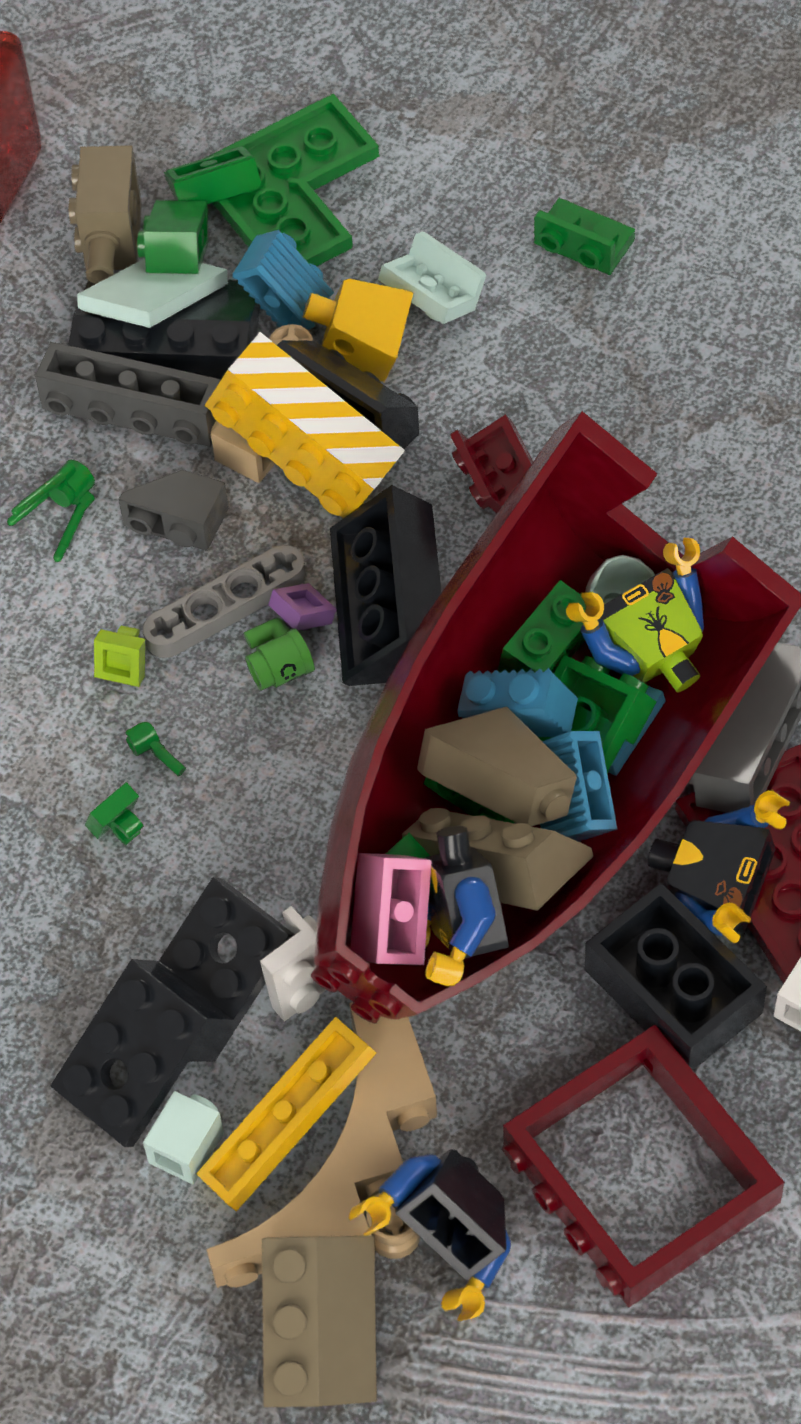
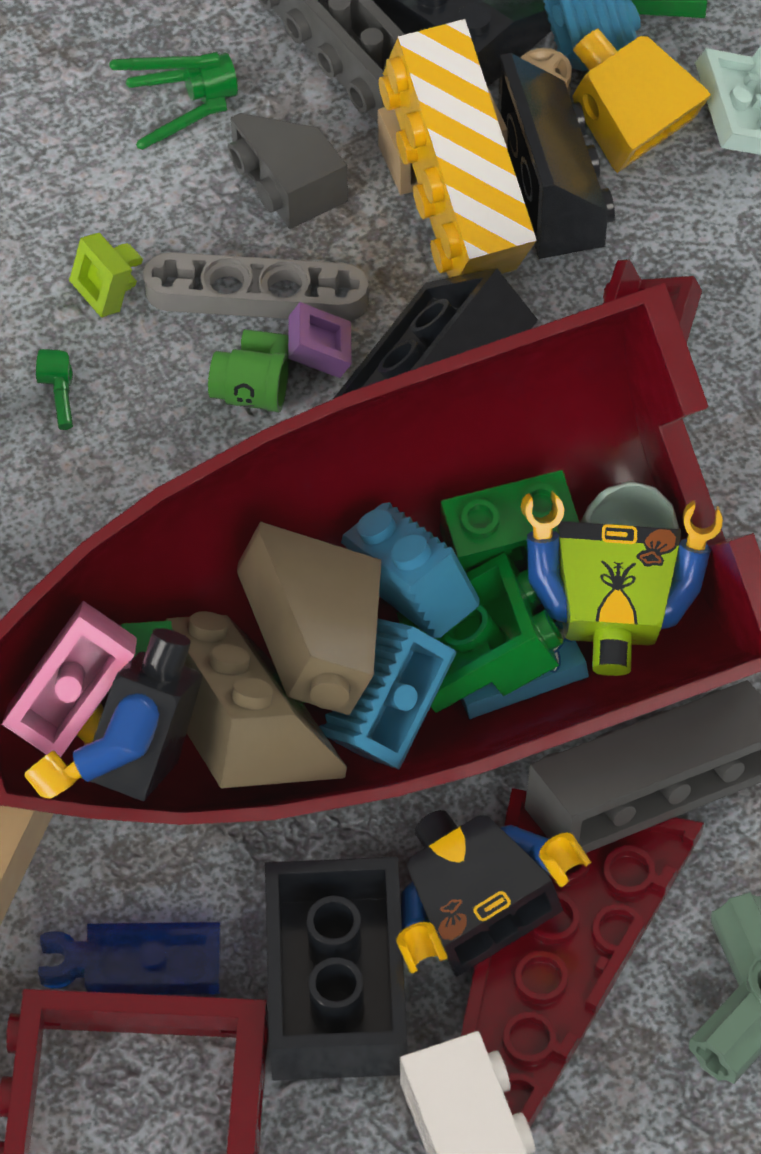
camera: 35 degrees right, 0 degrees up
none -> clear blue plate [38,922,221,995]

